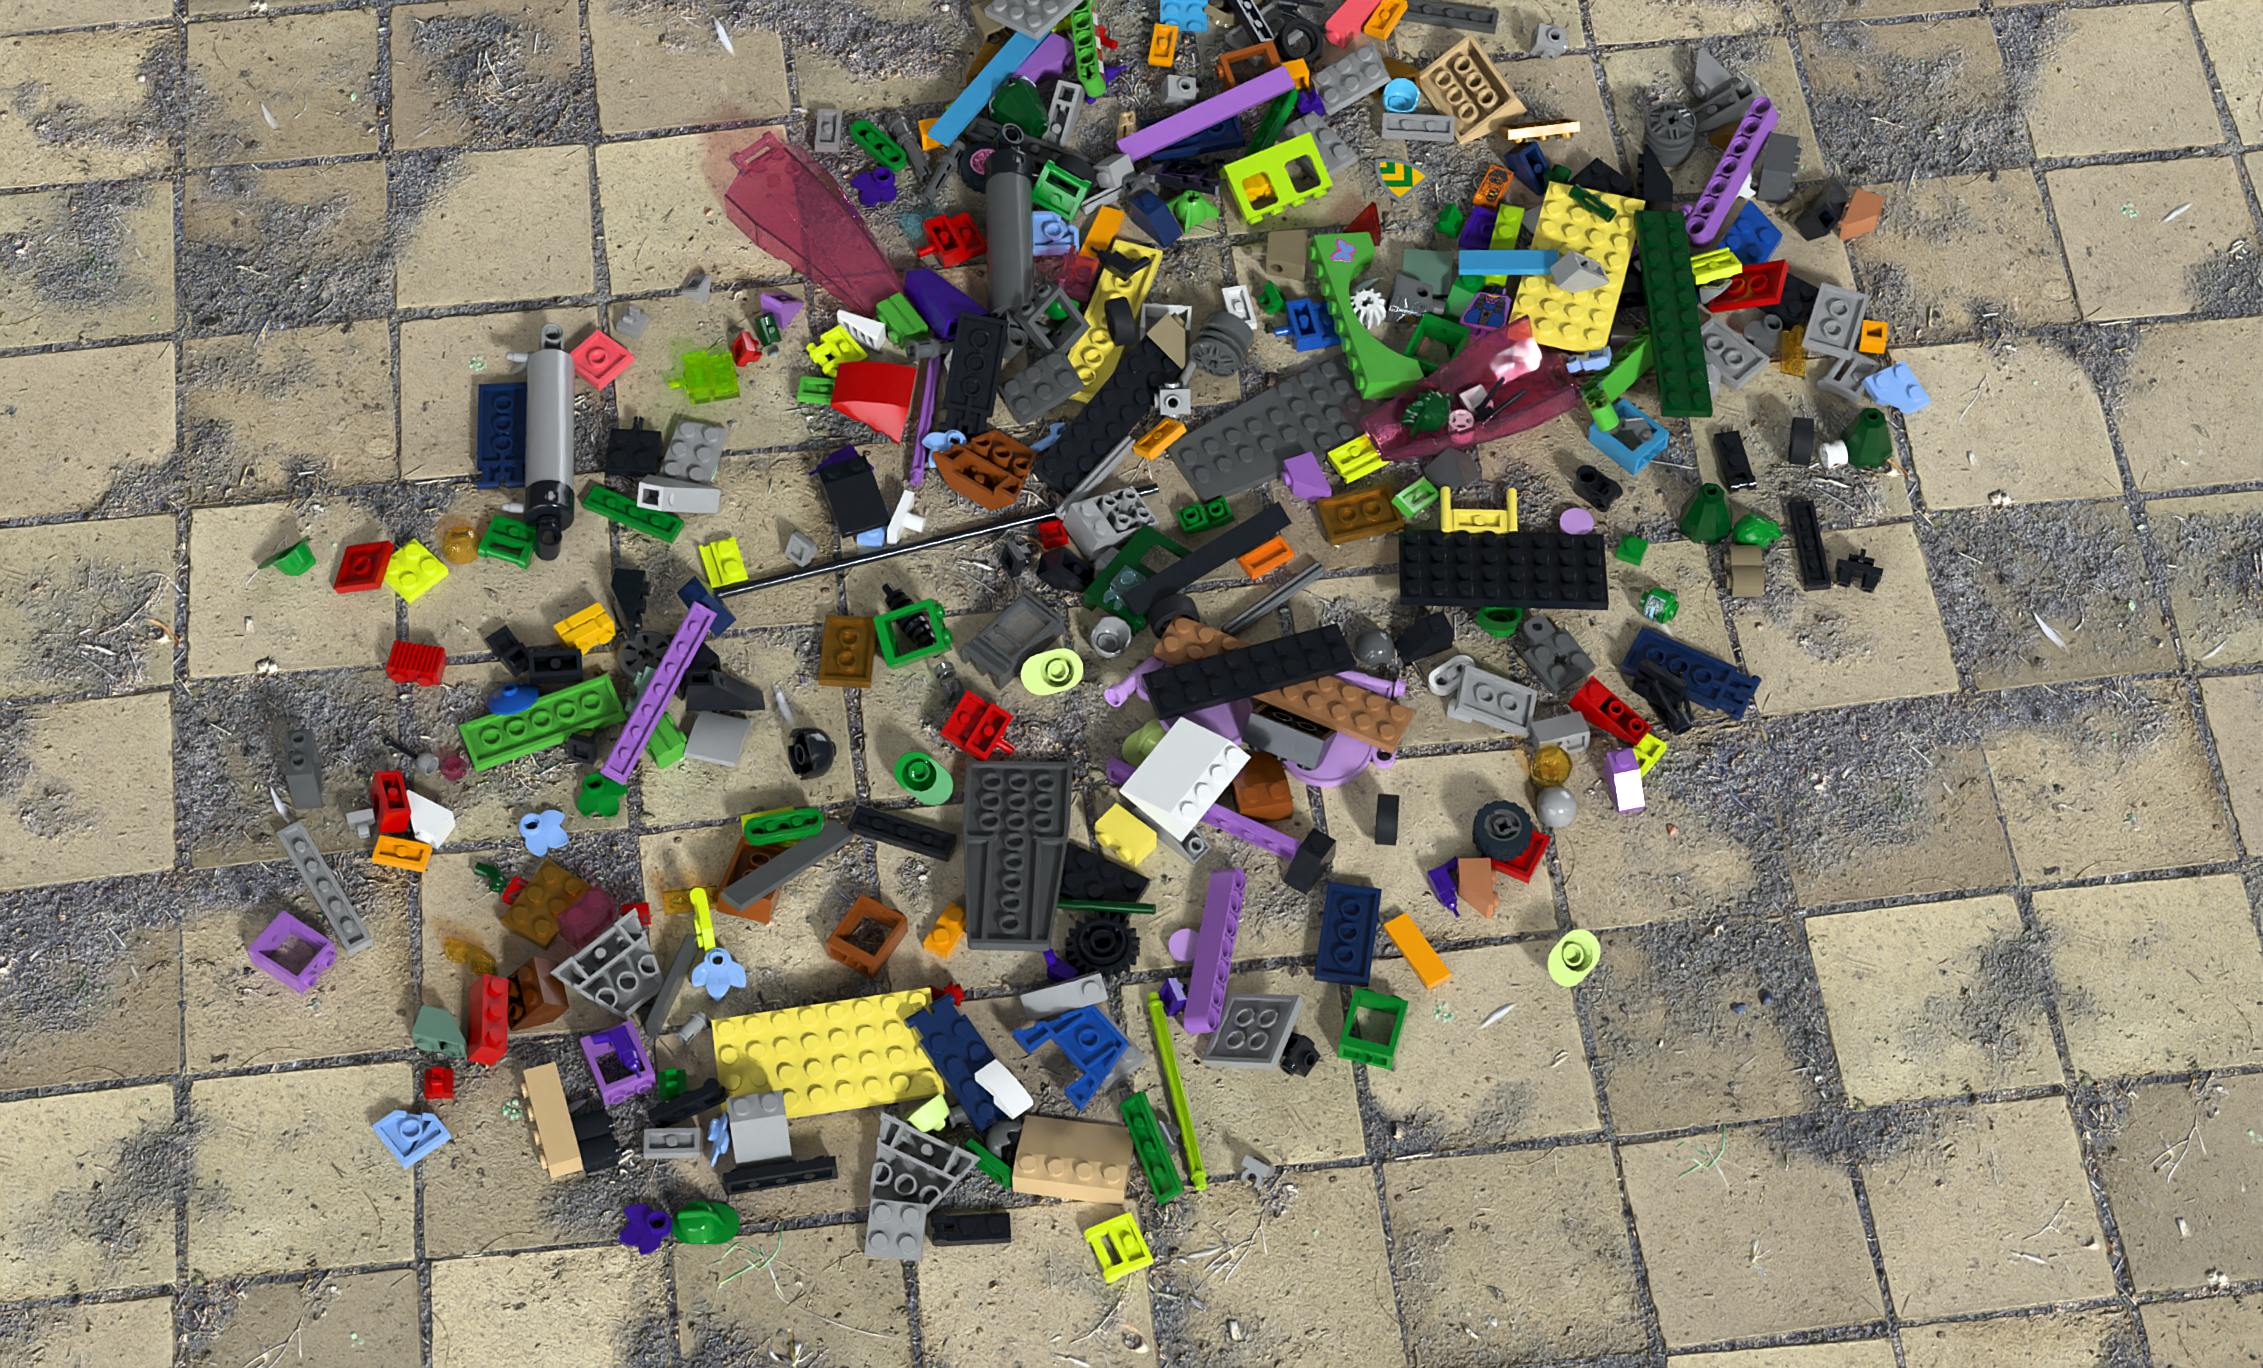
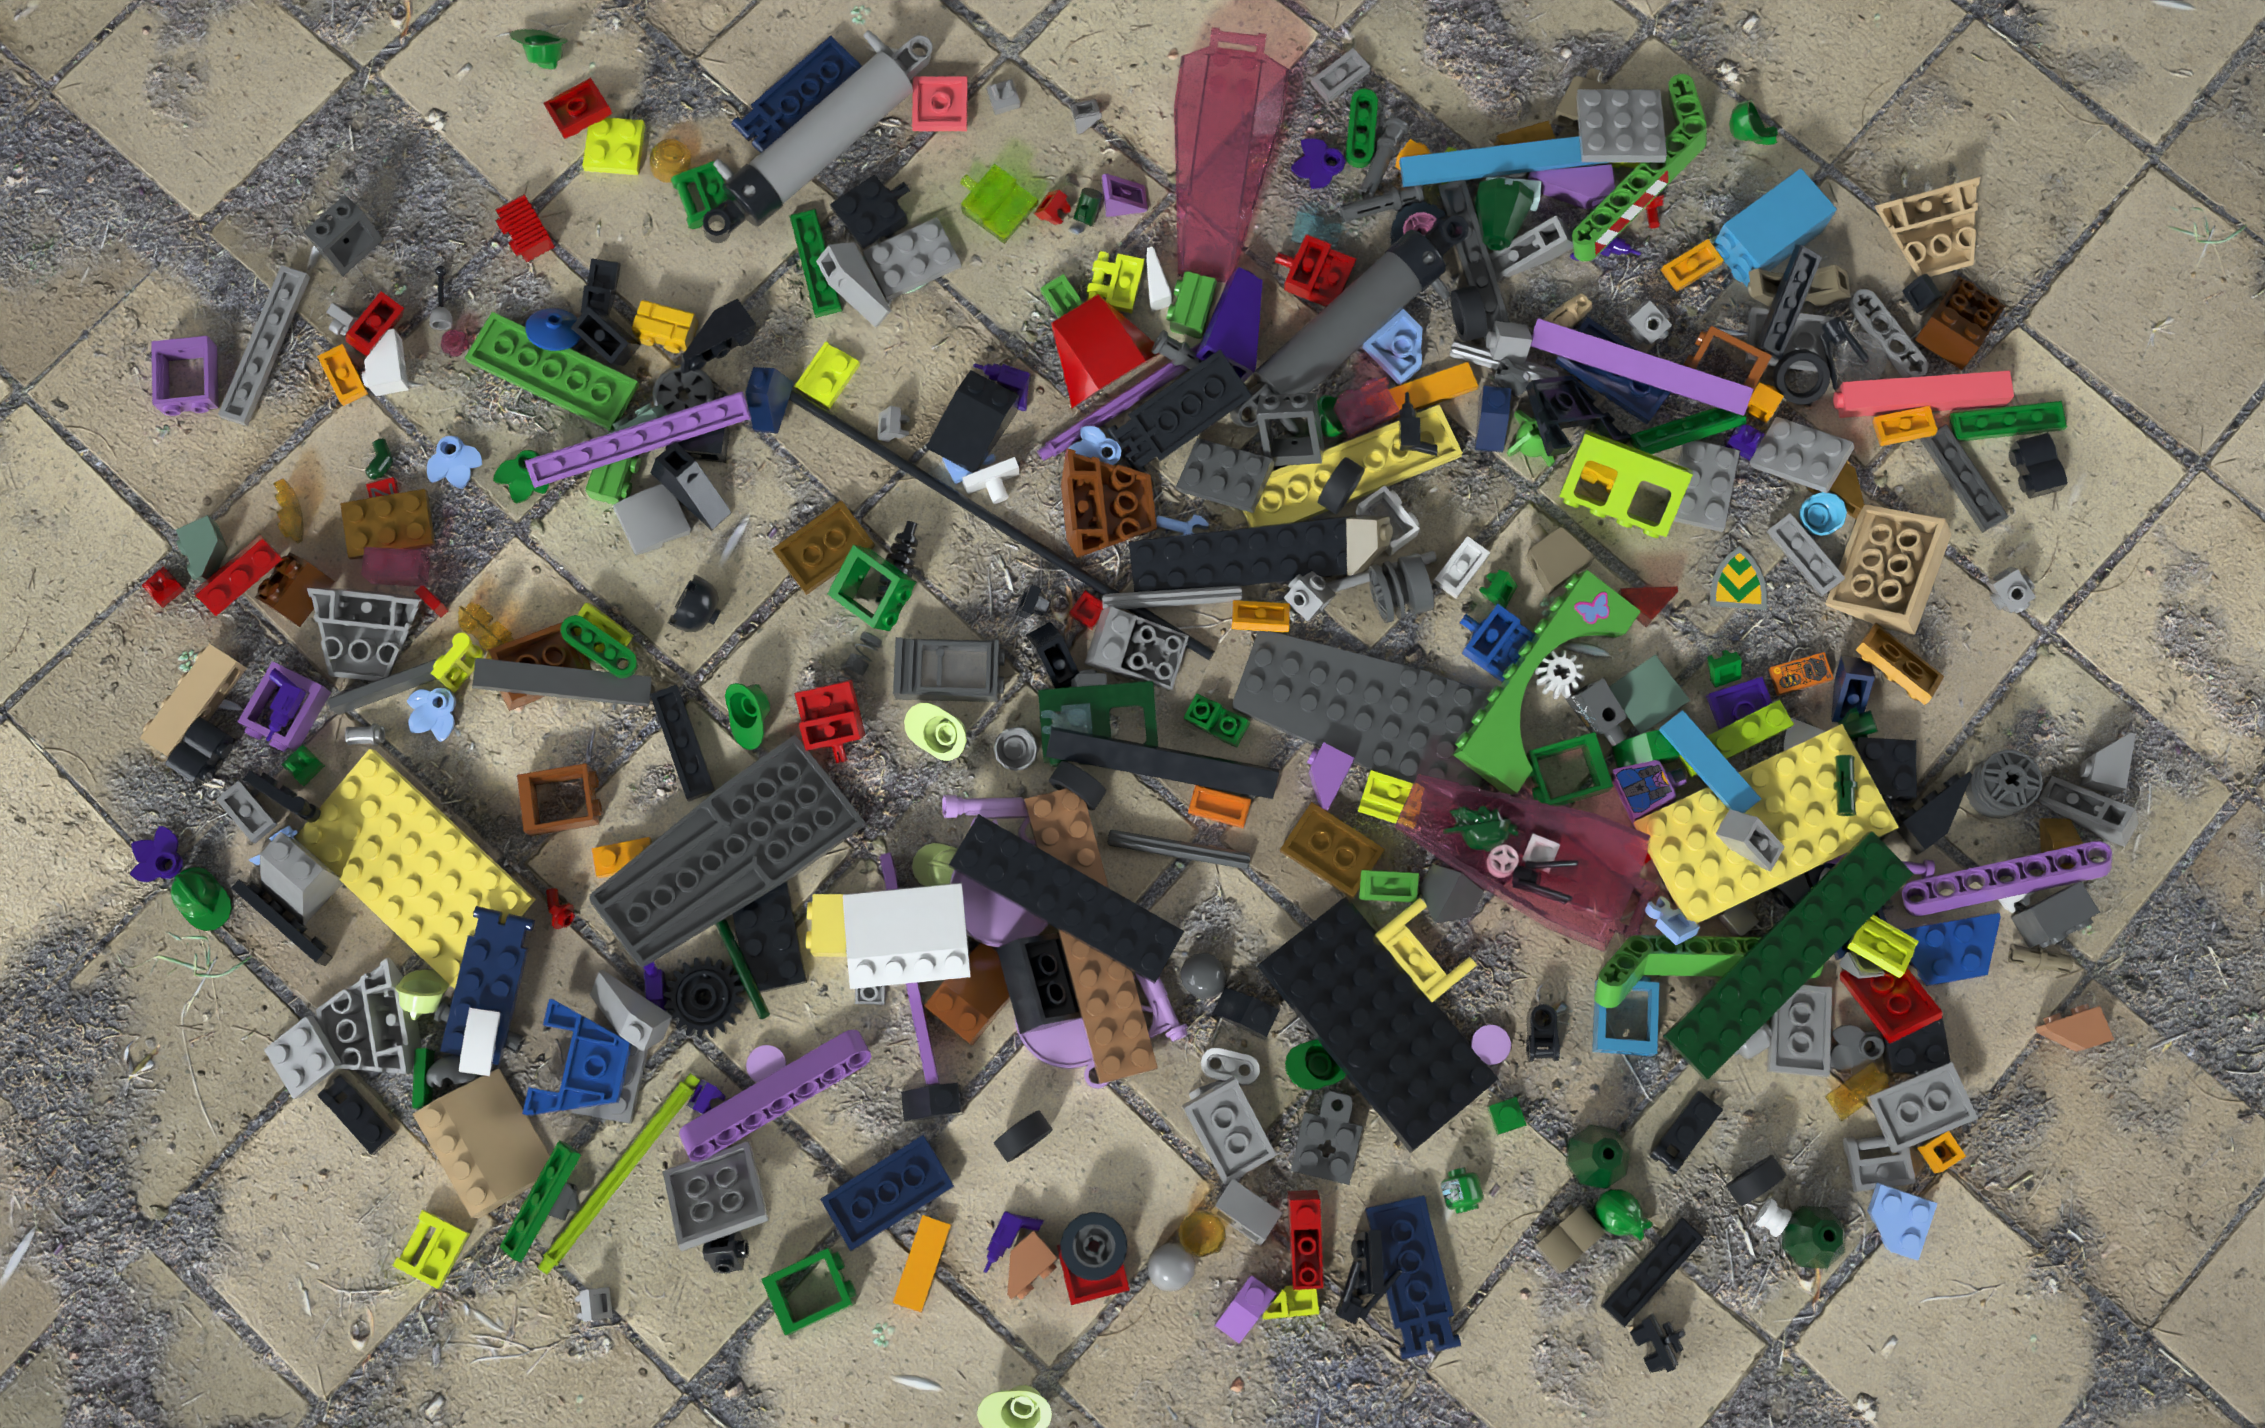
camera: 50 degrees right, 20 degrees up
light blue plate [372,1110,451,1170] -> none
black tile [568,730,597,765] -> none
green plate [1032,159,1092,222] -> none
dark grey arm [1619,417,1653,443] -> none
black slope [1794,177,1849,241] -> none

